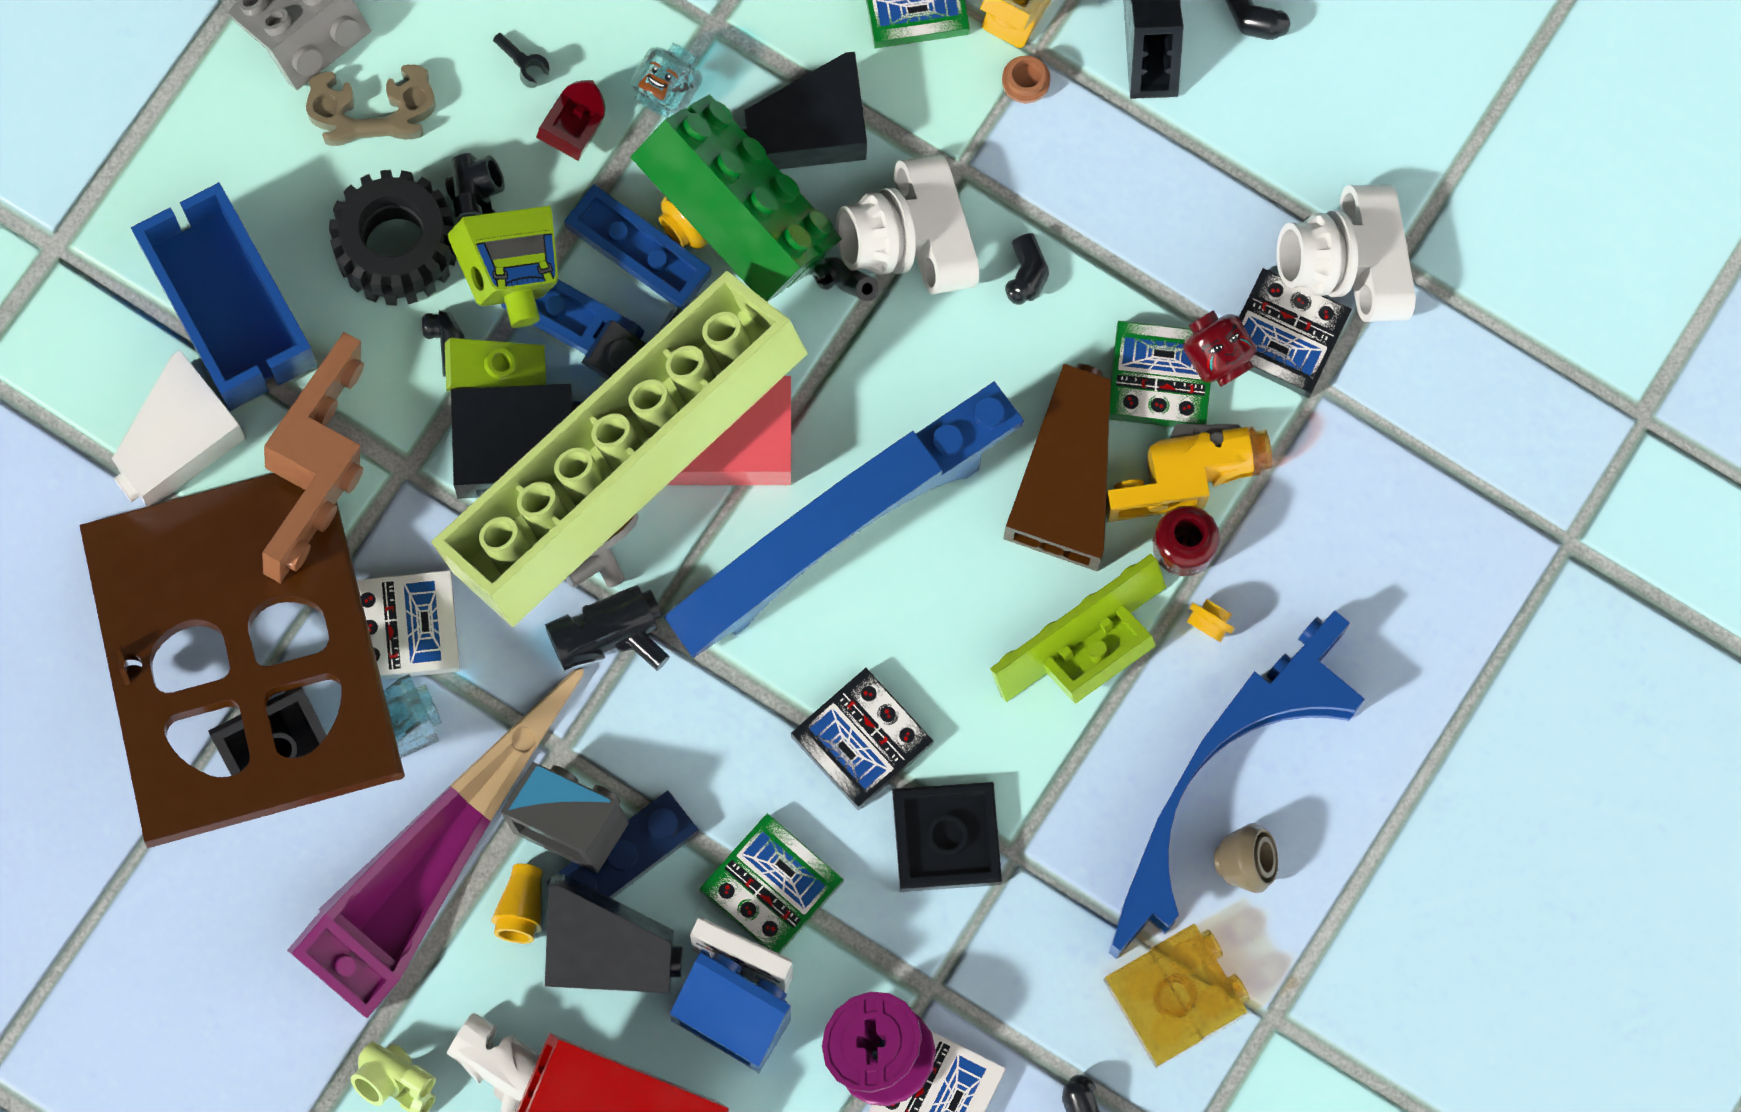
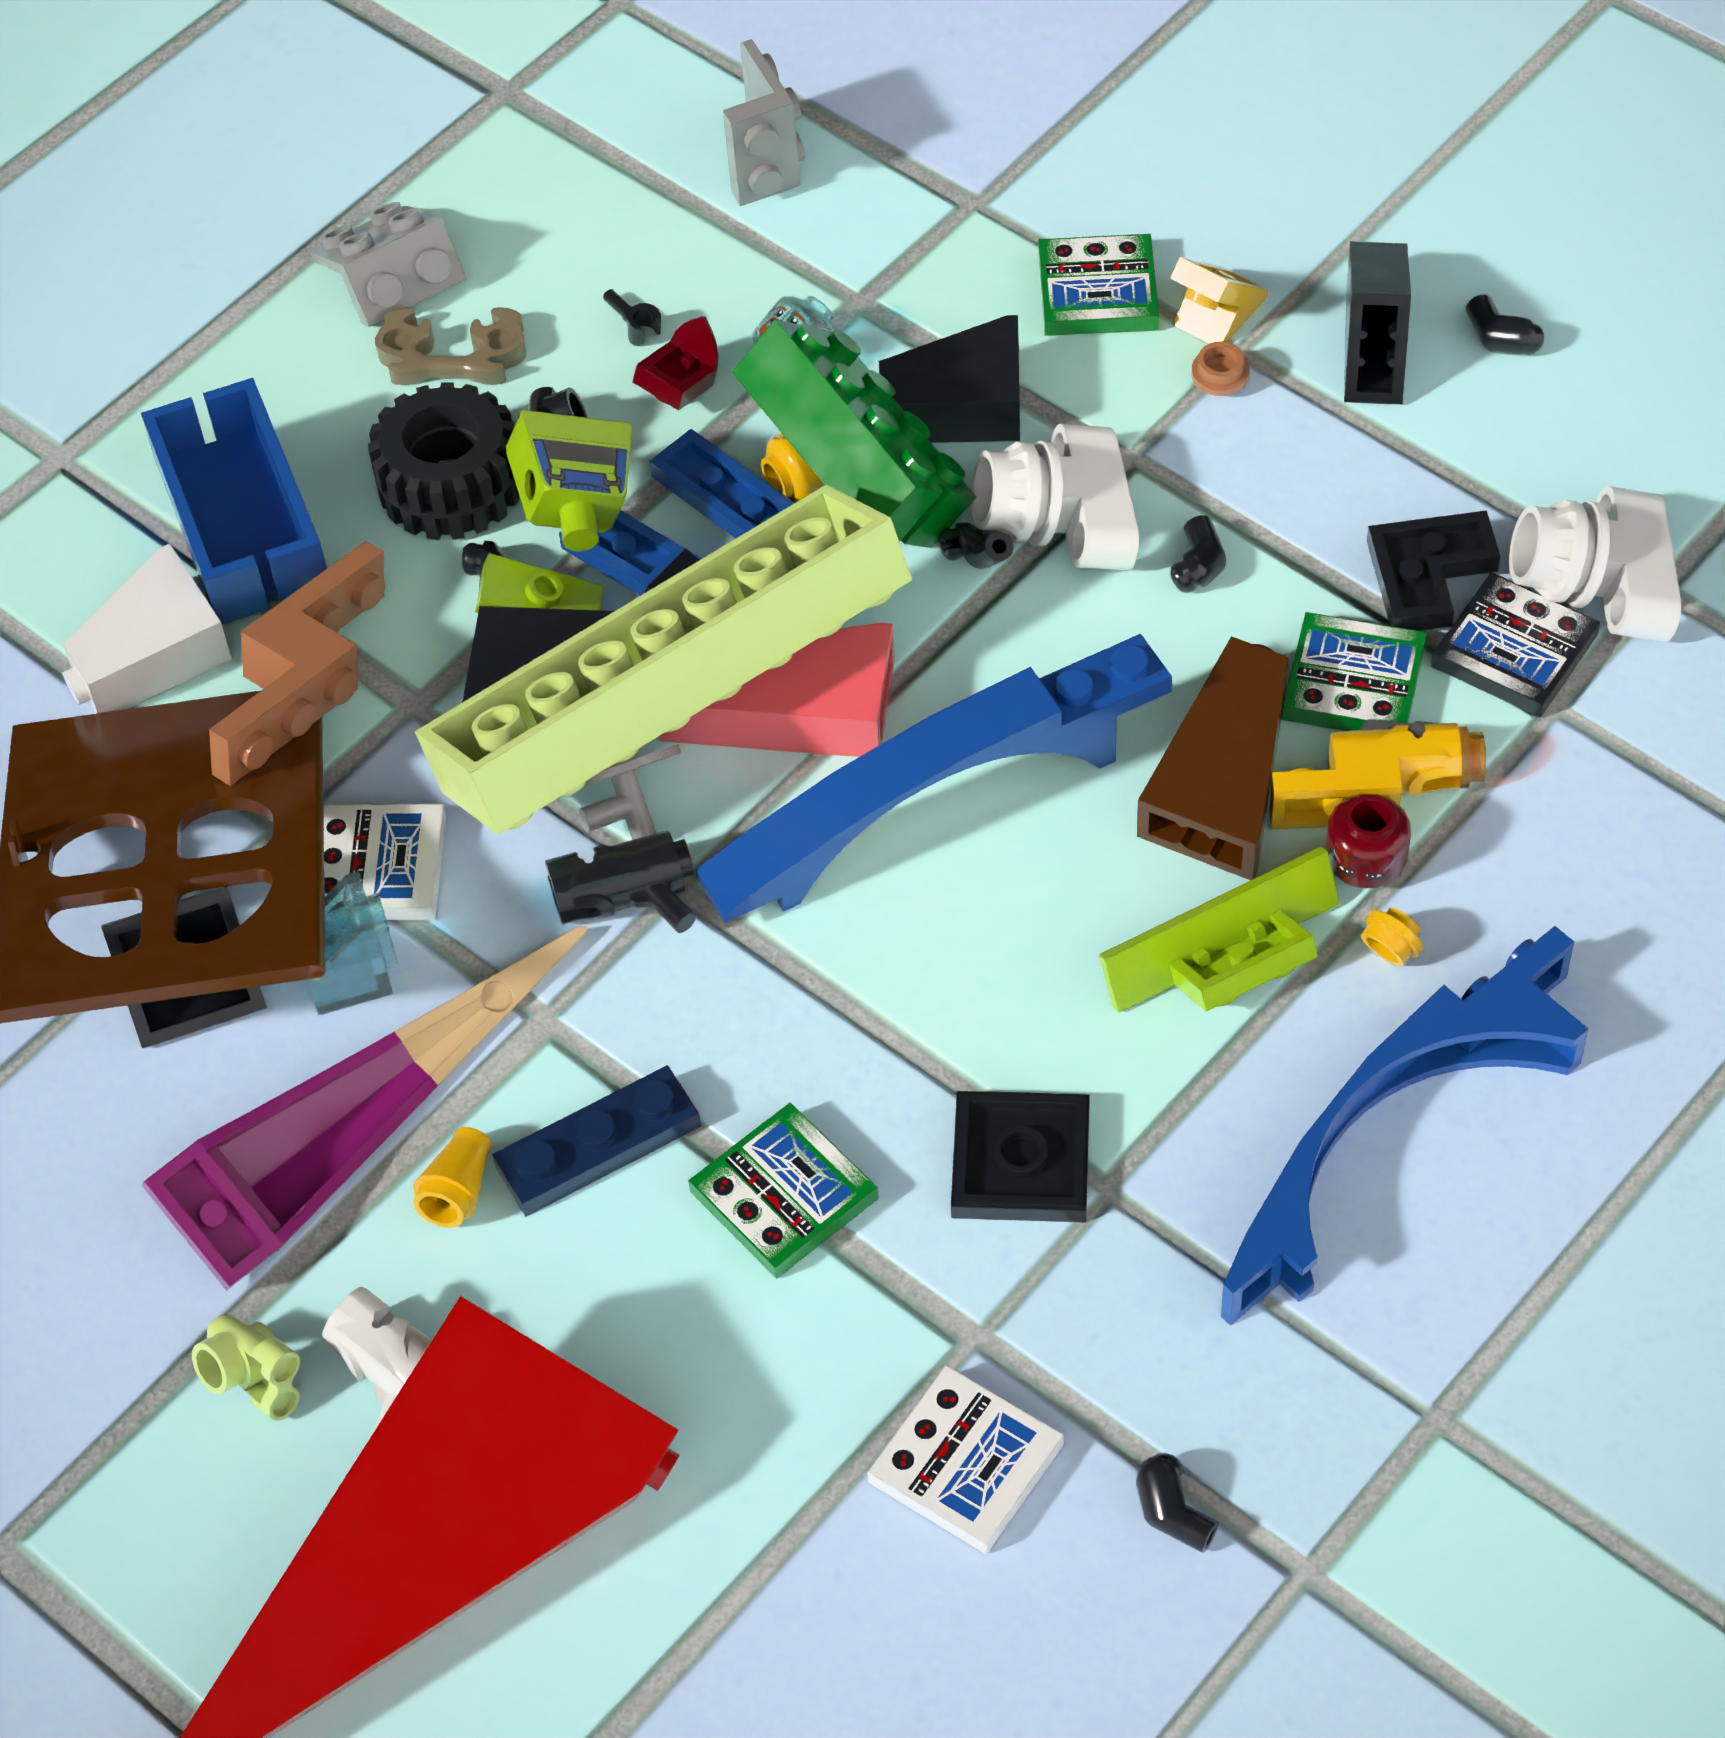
camera: 15 degrees right, 20 degrees down
dark grey brick [501,762,629,874] -> none
black slope [545,873,683,993] -> none
blue slope [670,952,791,1073] -> none
white tile [690,917,793,993] -> none
tile [791,668,934,810] -> none
magenta piece [821,992,936,1106] -> none
clear yellow plate [1103,923,1250,1069] -> none
dark red head [1183,310,1257,387] -> none
dark tan cone [1214,823,1278,893] -> none
none -> black plate [1367,510,1501,631]

